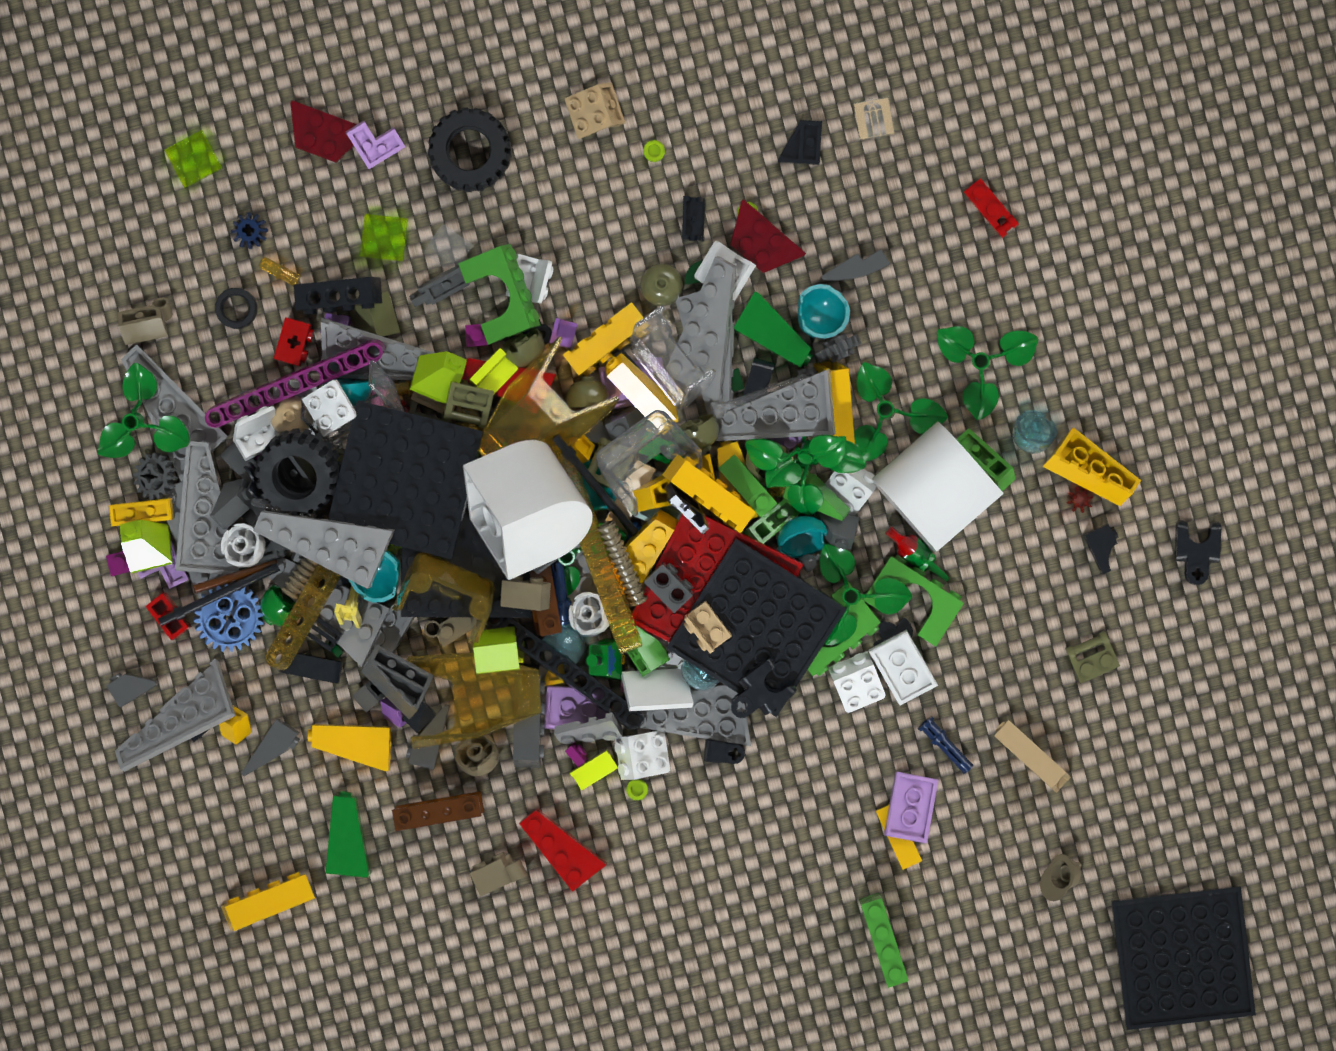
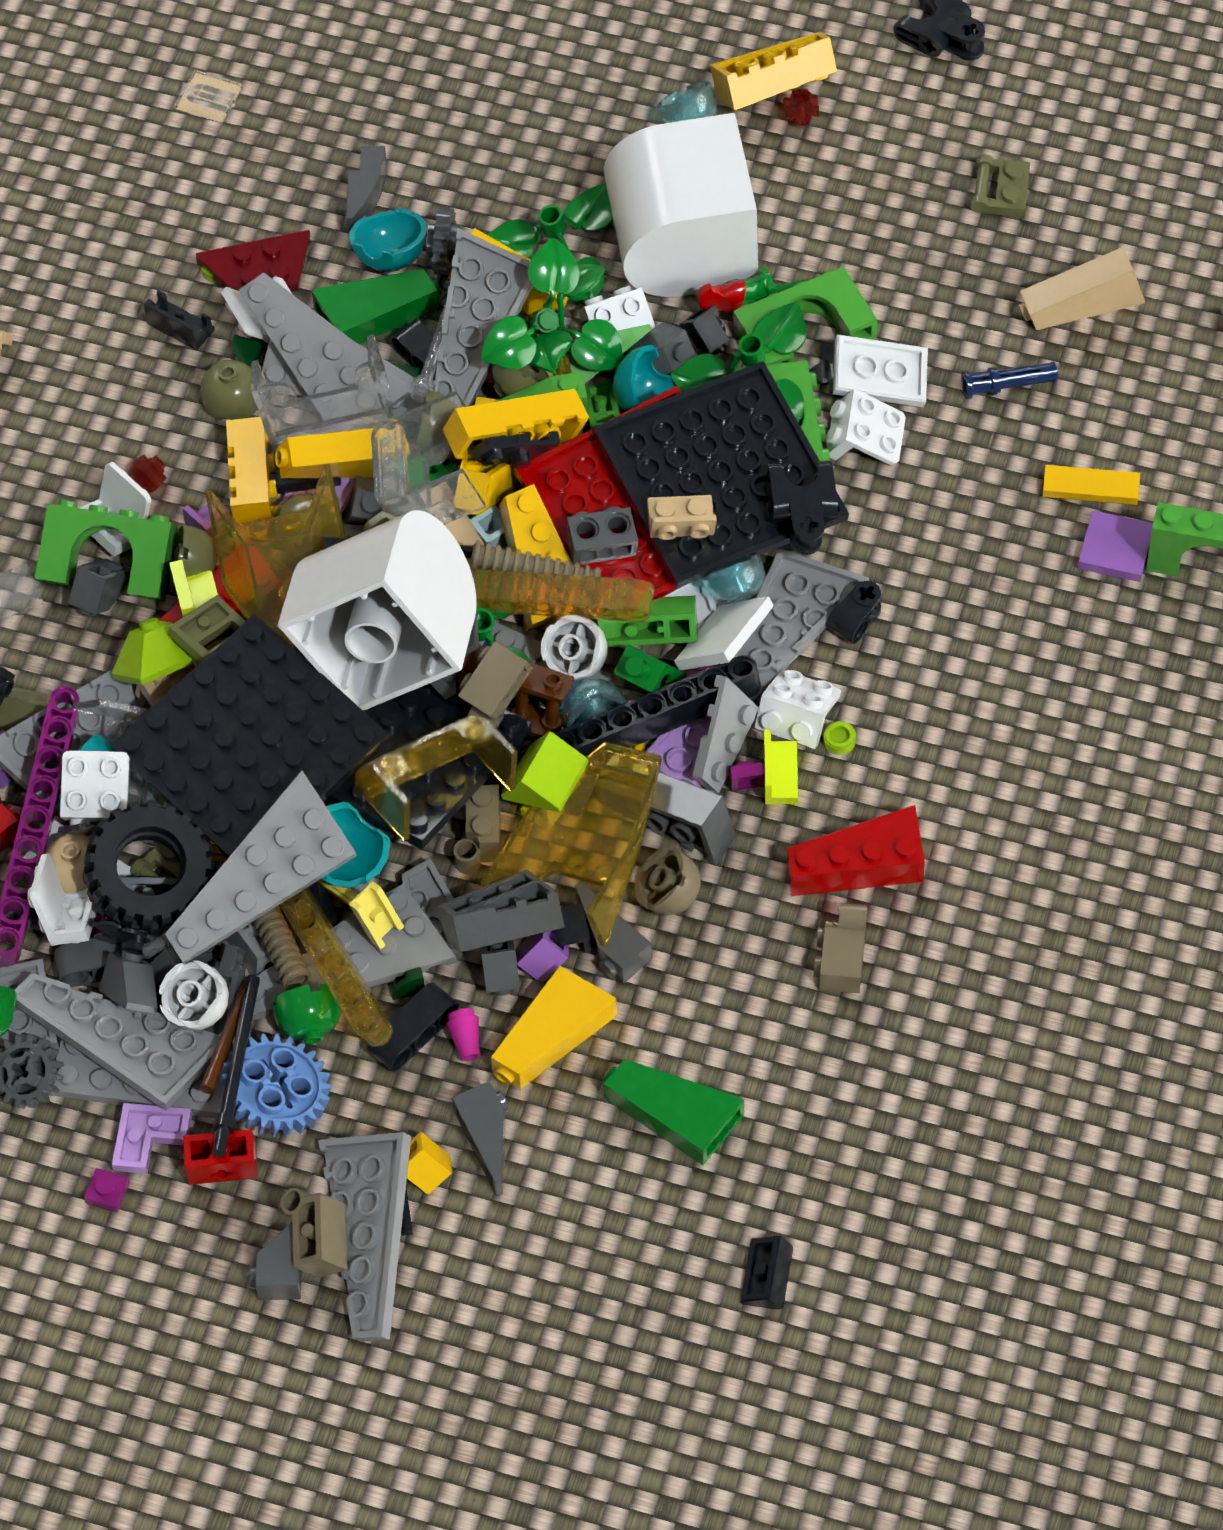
camera: 55 degrees left, 30 degrees down
yellow tile [109,498,174,527] -> none
lime slope [120,520,173,573] -> none
yellow wedge [221,872,315,931] -> none
black tile [295,609,343,652] -> none
reddish brown fence [392,791,485,831] -> none
dark grey hinge [409,264,470,307] -> none
magenta plate [465,324,488,347] -> none
lime tile [643,140,665,162] -> none
black wing [778,120,822,165] -> none
lavender tile [884,772,938,844] -> none
green plant [937,326,1039,420] -> none
red plate [963,178,1019,238] -> none
black arch [1083,524,1119,574] -> none
none -> dark grey slope [68,559,131,616]
none -> clear red gear [128,454,167,493]
none -> dark tan hinge [281,1188,347,1278]
none -> dark pink cone [446,1008,481,1061]
none -> black brick [679,305,729,355]
none -> black slope [740,1236,793,1309]
none -> medium lavender tile [1078,510,1153,582]

